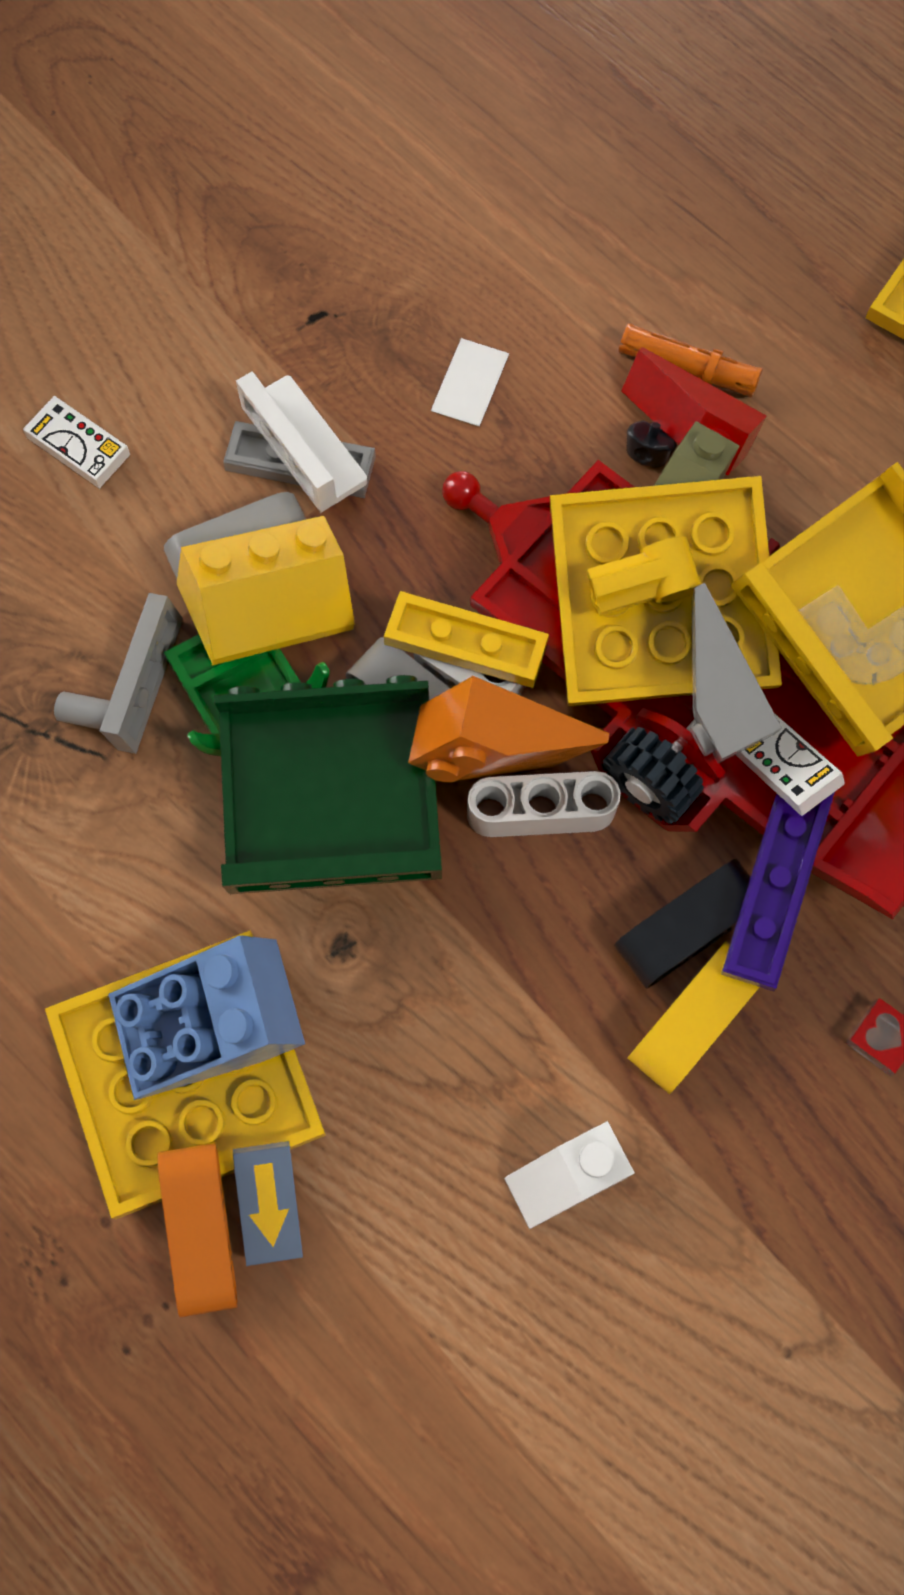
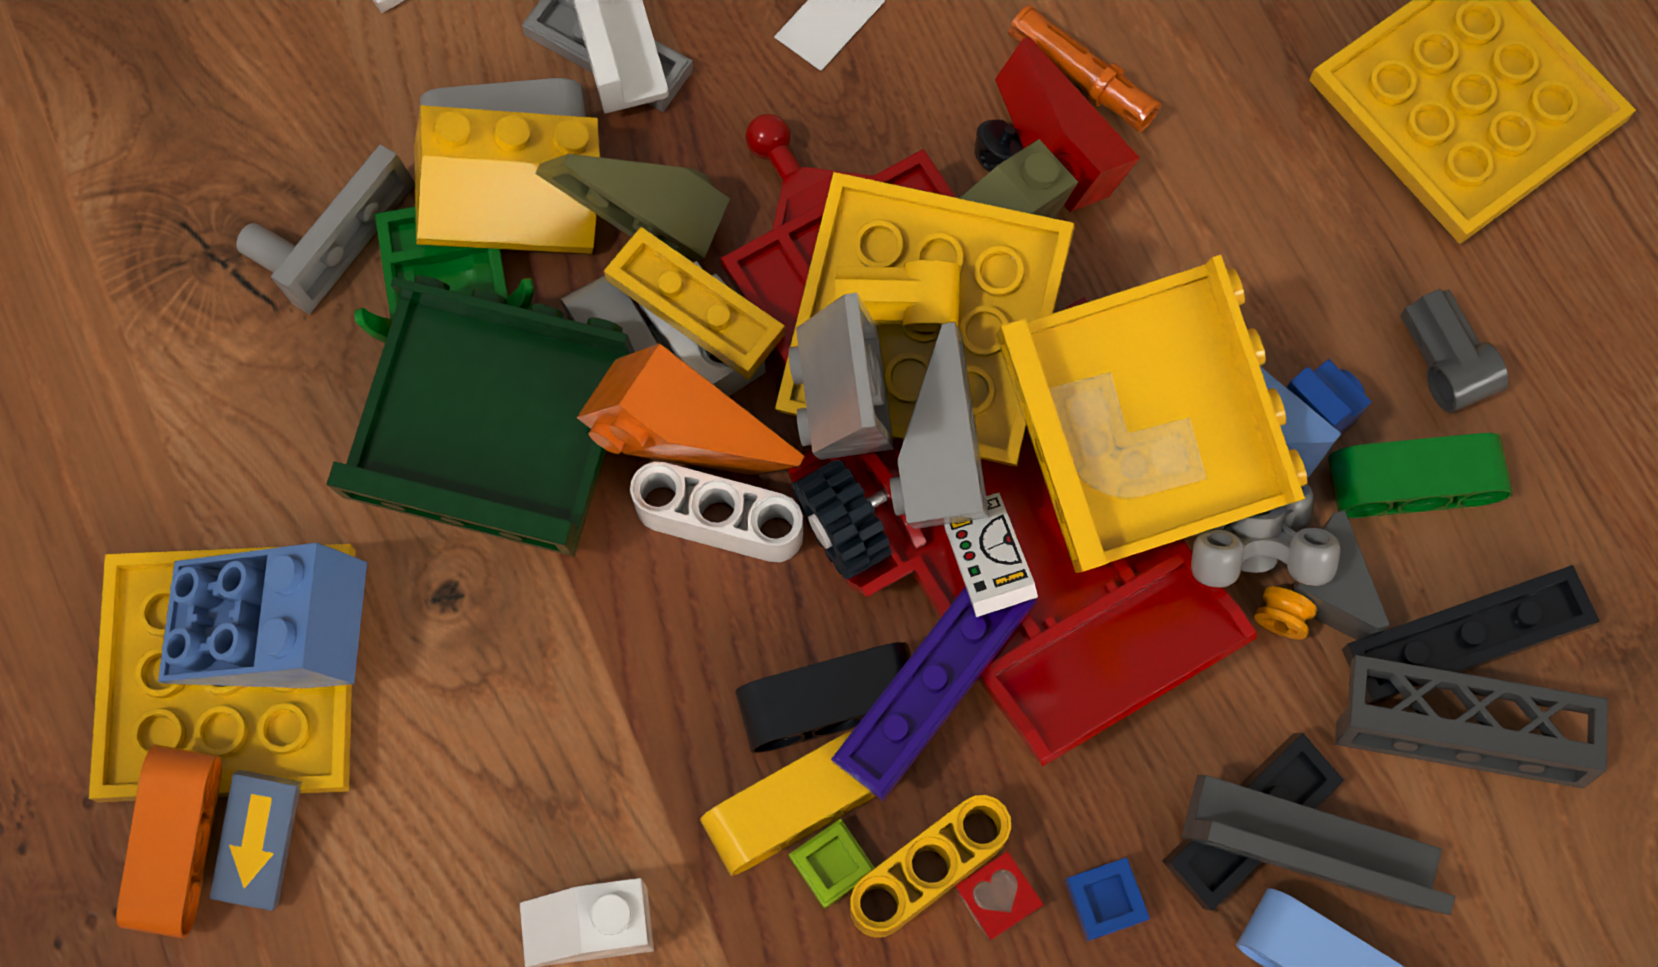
camera: 20 degrees right, 0 degrees up
none -> olive slope [535,154,730,261]
none -> lime tile [788,818,875,910]
none -> light grey slope [789,293,894,460]
none -> yellow beam [850,795,1011,938]

